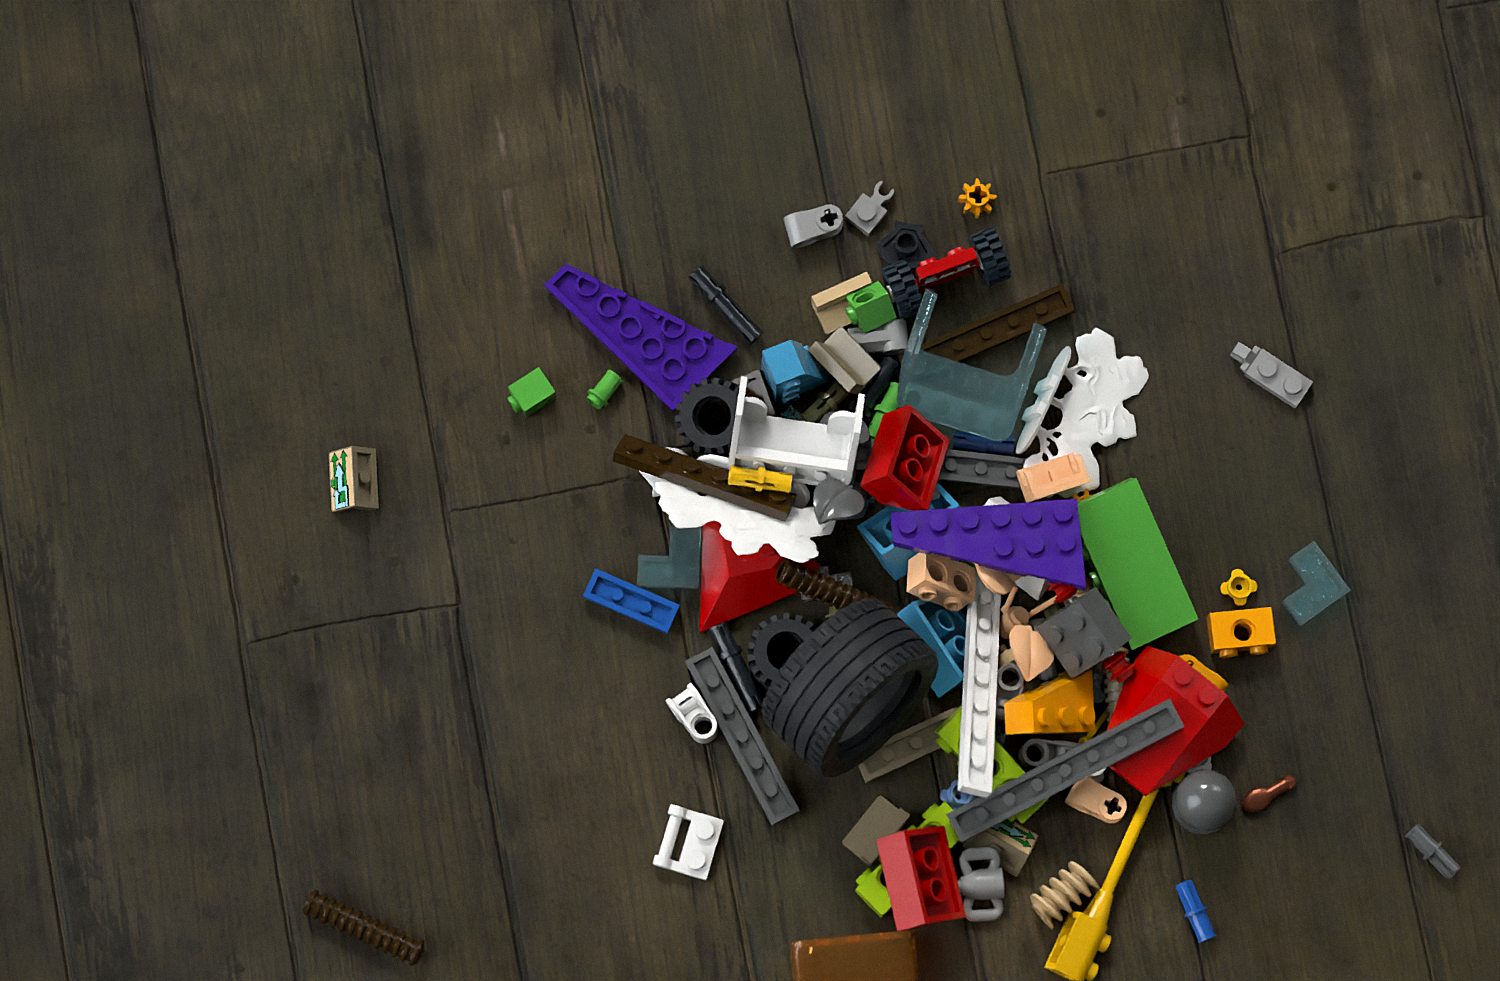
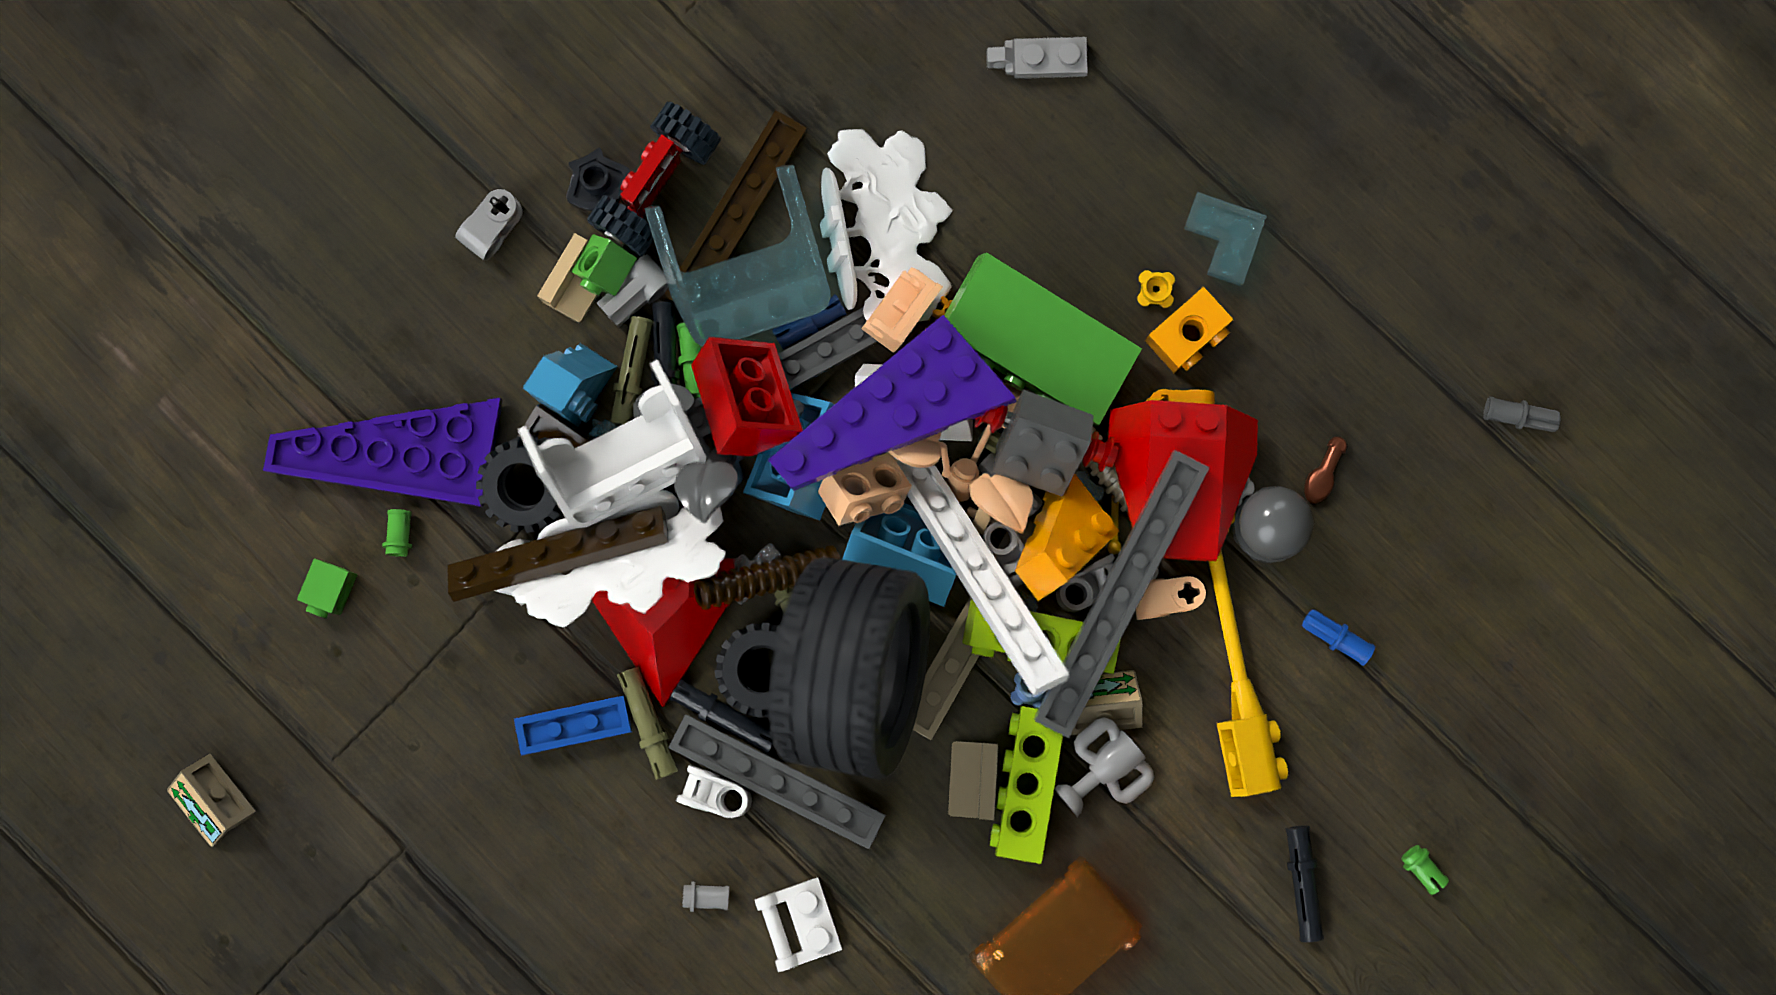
camera: 30 degrees left, 5 degrees up
clear light blue plate [637,526,701,589] -> none
black pin [688,265,764,345] -> none
yellow pin [728,465,792,493] -> none
dark tan panel [808,327,882,395] -> none
light grey plate [845,181,894,237] -> none
red slope [876,825,966,931] -> none
light orange gear [958,179,997,219] -> none
tan piece [1030,861,1099,929] -> none
none -> olive pin [617,667,678,780]
none -> light grey pin [683,881,729,912]

